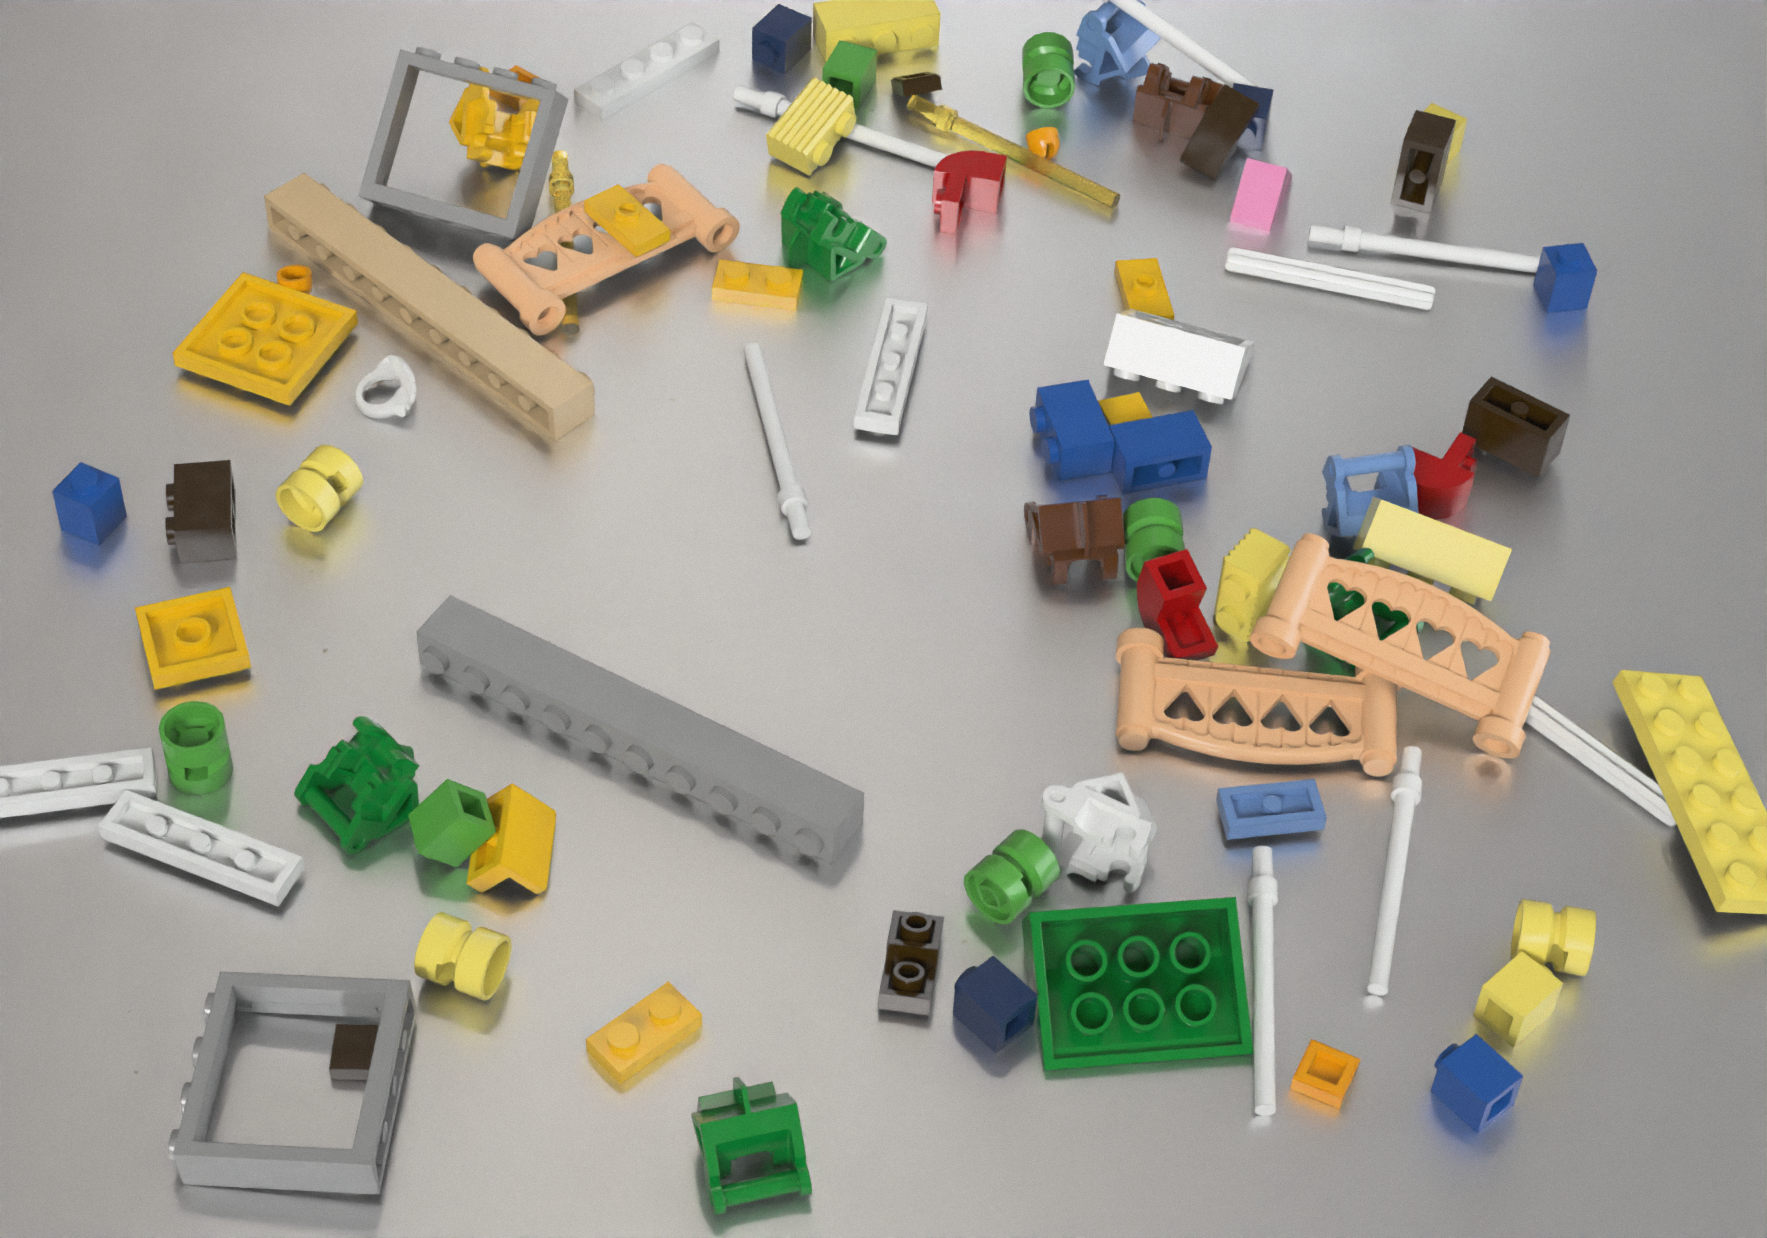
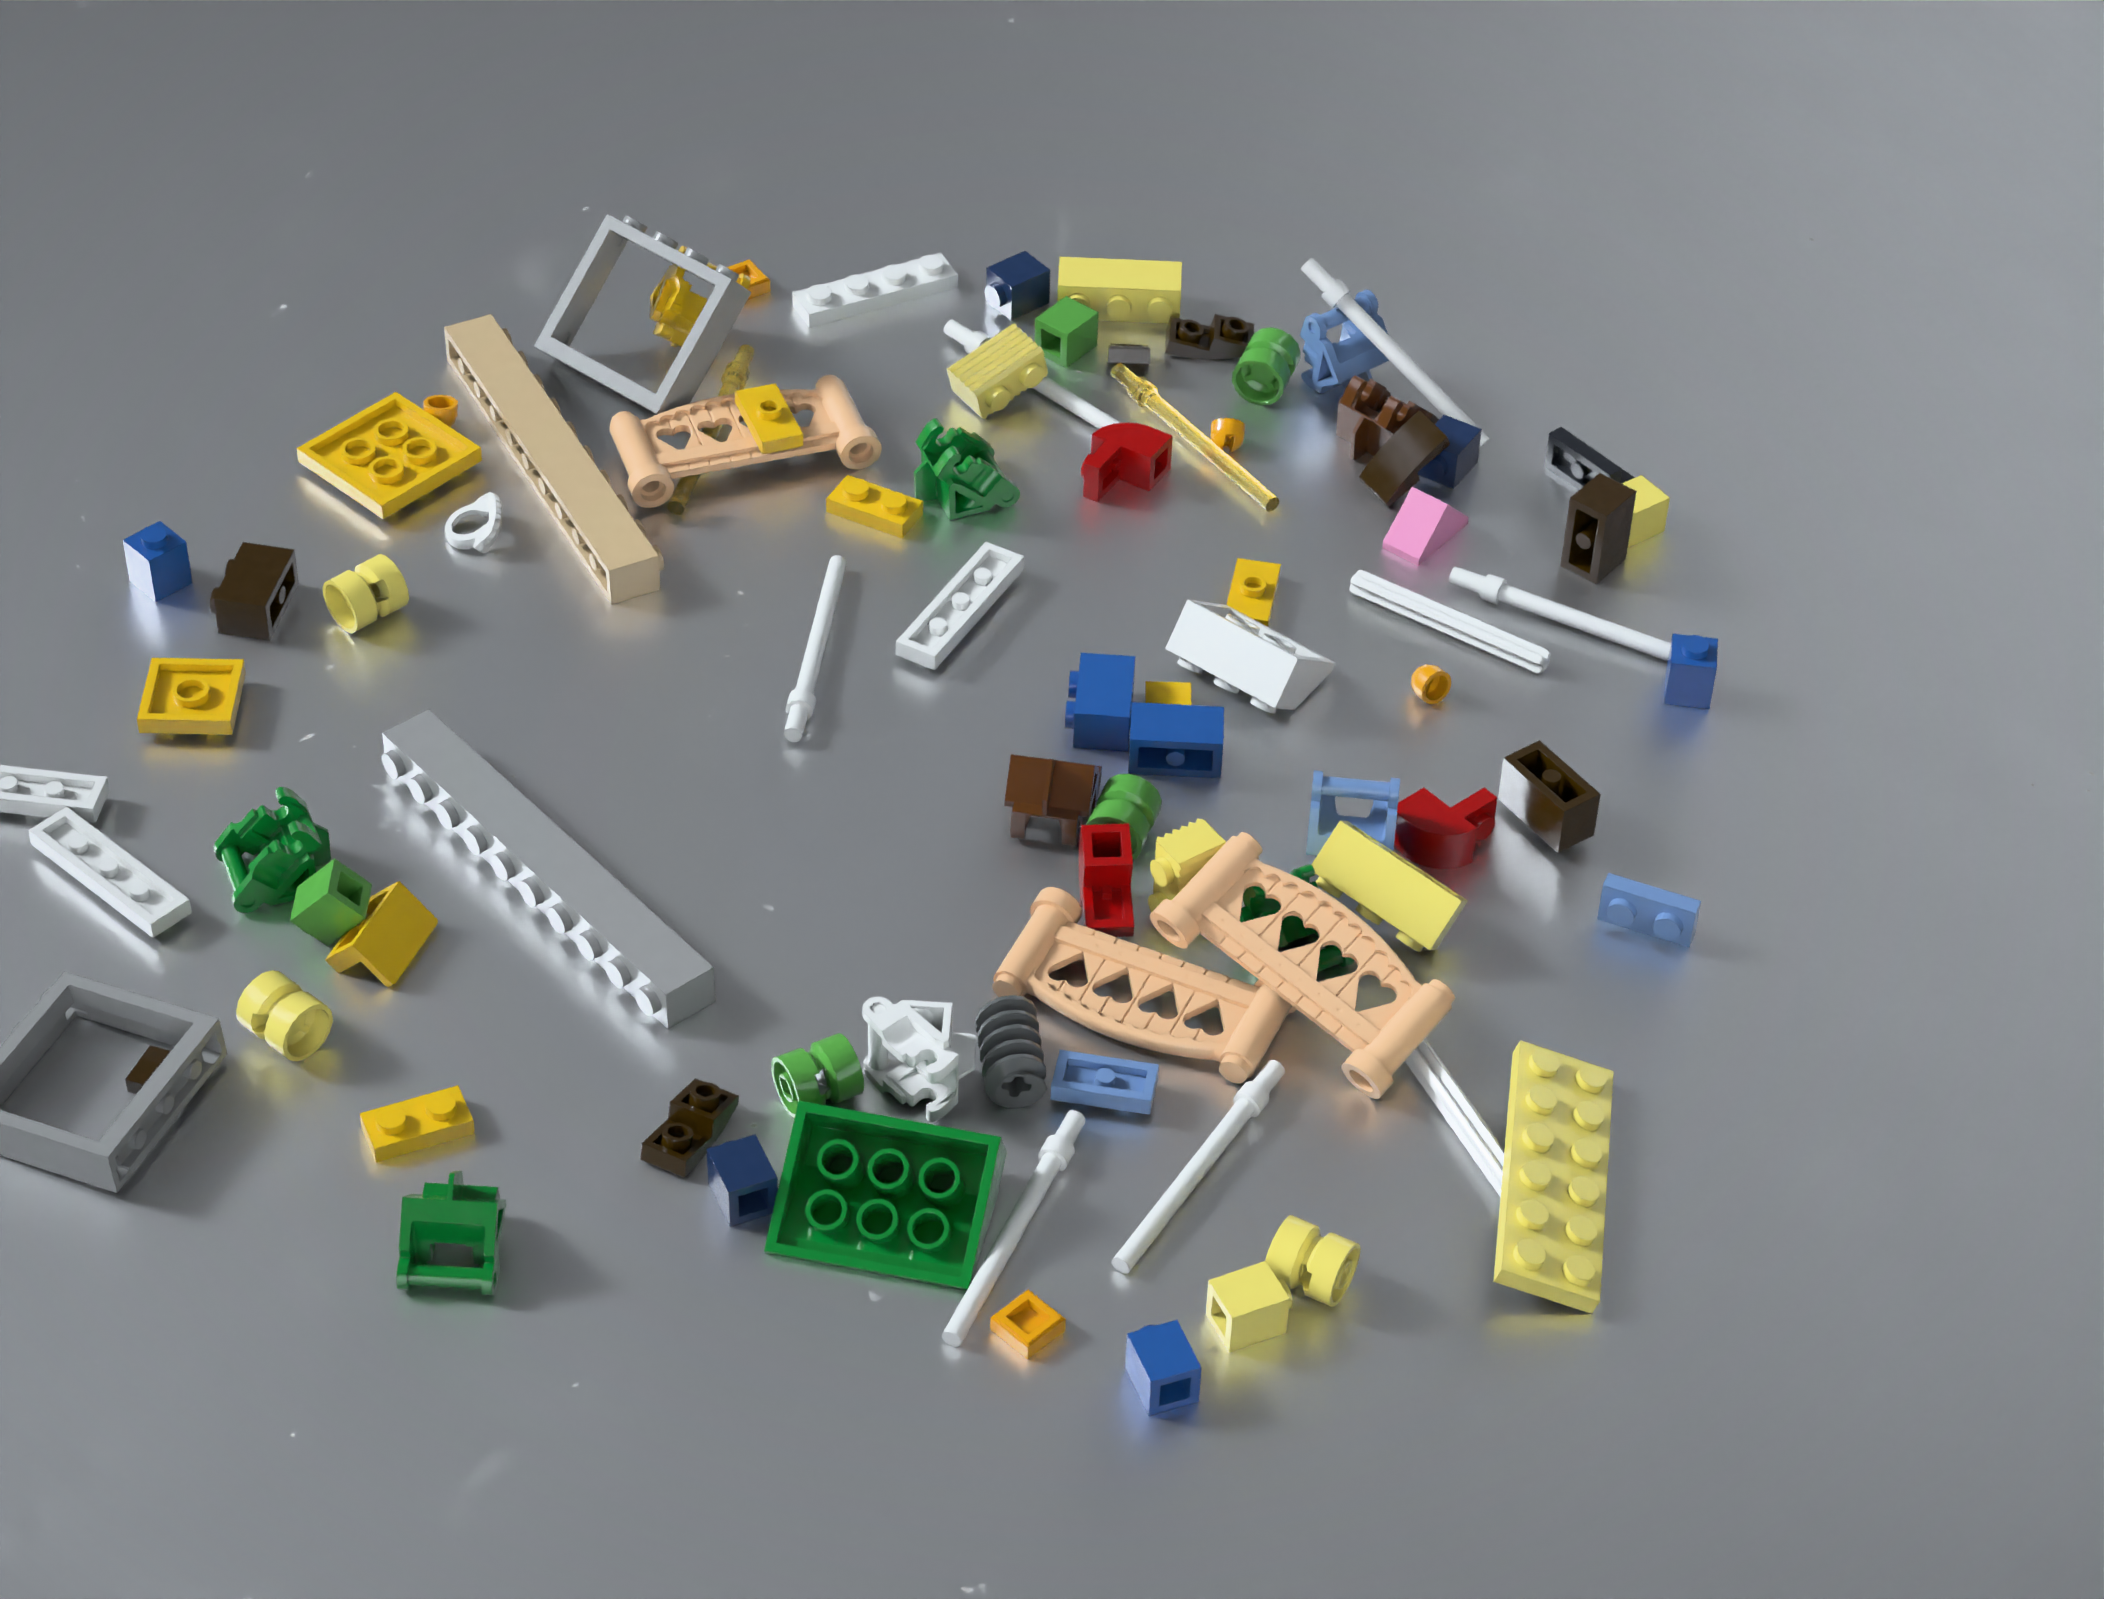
camera: 20 degrees right, 5 degrees down
bright green wheel [159,701,233,795] -> none
none -> dark grey piece [975,995,1048,1109]
none -> dark brown slope [1165,314,1254,360]
none -> light orange hinge [1411,664,1451,704]
none -> black panel [1544,427,1635,491]
none -> medium blue plate [1597,873,1701,948]

